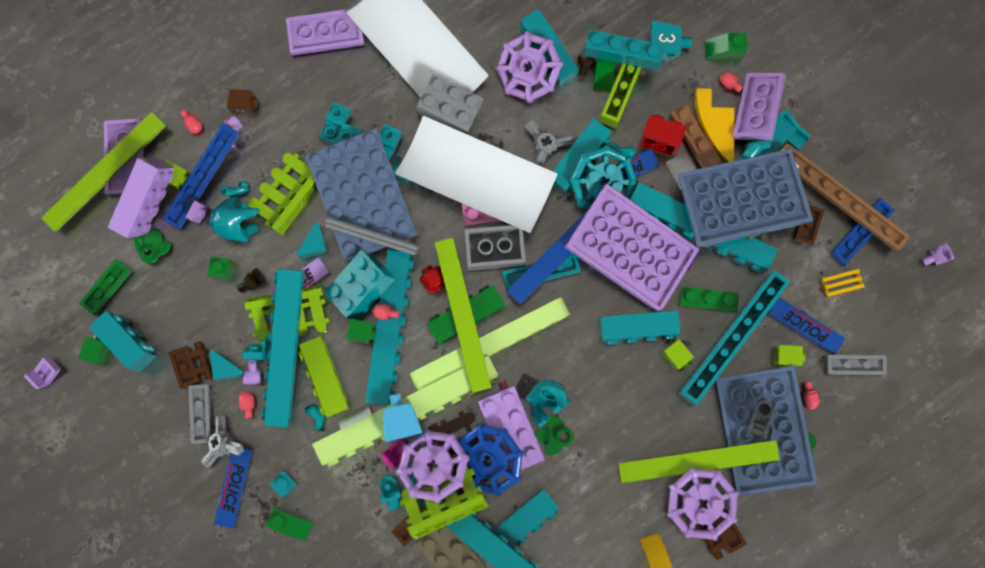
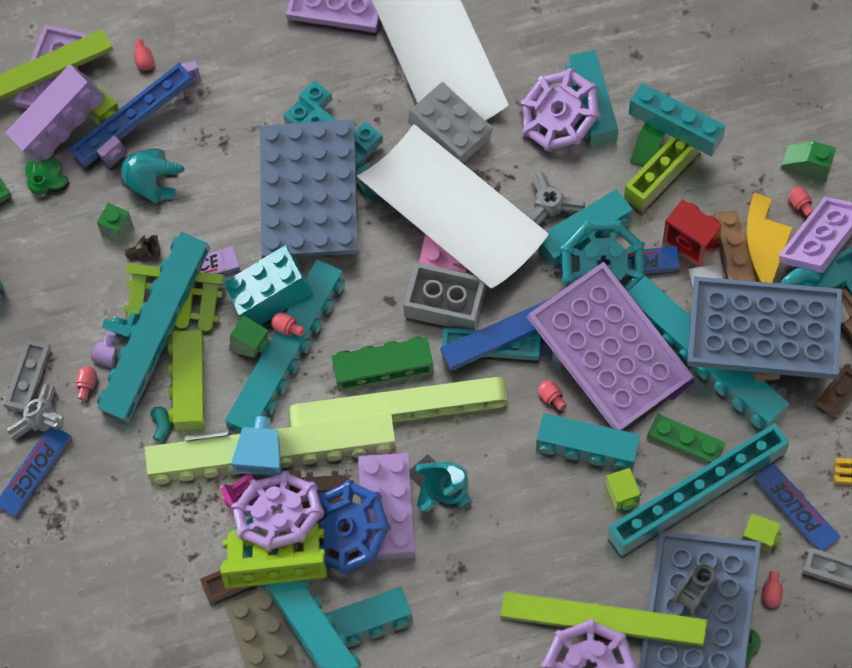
camera: 20 degrees right, 15 degrees down
reddish brown plate [168,341,213,389] -> none
teal slope [210,350,245,381] -> none
teal arm [221,181,249,197] -> none
reddish brown brick [227,89,258,114] -> none
lime fence [248,153,317,236] -> none
green slope [265,507,314,541] -> none
teal plate [269,470,298,498] -> none
teal slope [296,222,328,259] -> none
light grey axle [325,217,418,255] -> none
teal hips [379,475,401,511] -> none
red head [419,265,446,294] -> none
lime tile [434,238,492,393] -> none
green plate [535,415,574,455] -> none
dark brown piece [577,55,595,78] -> none
teal arm [609,141,636,158] -> none
teal torso [649,20,692,60] -> none
none -> coral cylinder [538,380,567,411]

